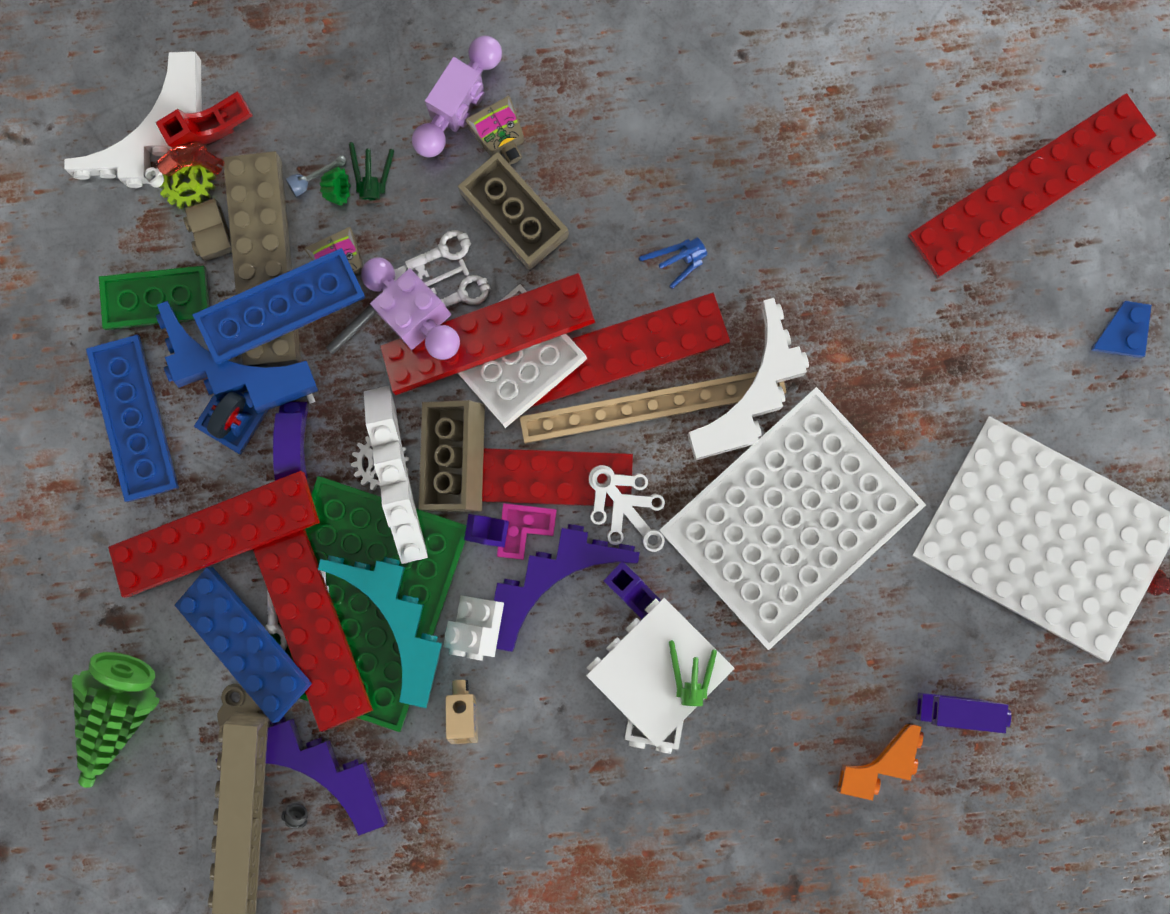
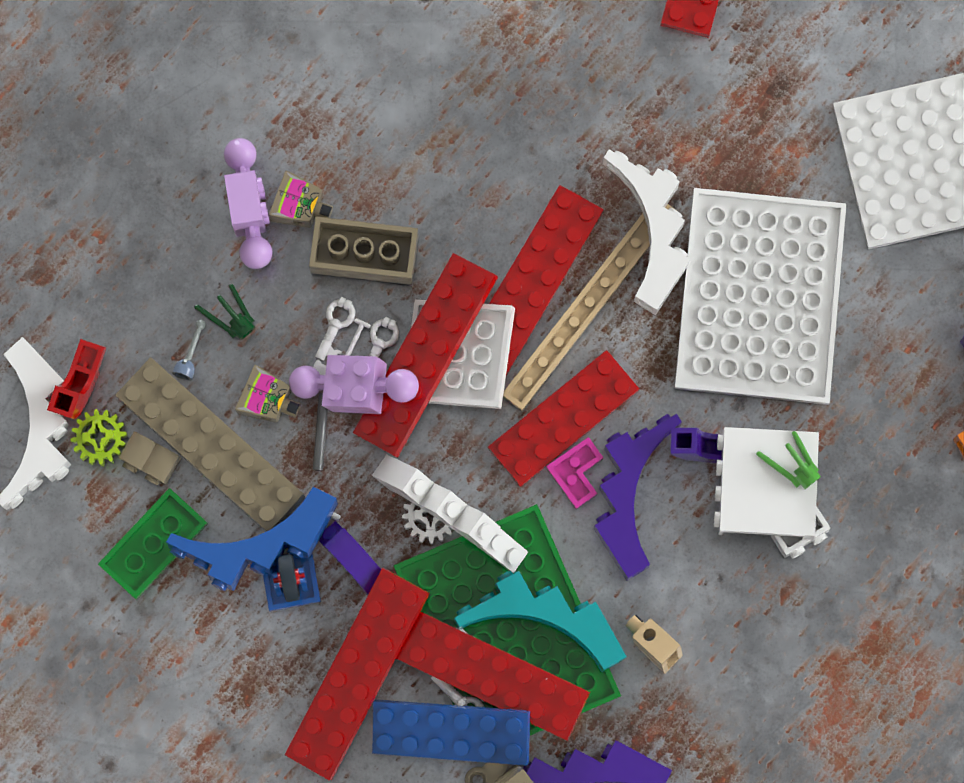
camera: 45 degrees left, 5 degrees down
blue plate [86,335,179,503] -> none
clear red arm [145,141,224,187] -> none
blue plate [193,248,365,365] -> none
green piece [320,167,351,206] -> none
dark tan brick [419,400,485,512] -> none
white plate [443,595,504,660] -> none
dark purple panel [464,514,509,547] -> none
white plant [589,465,665,552] -> none
blue plant [639,237,707,288] -> none

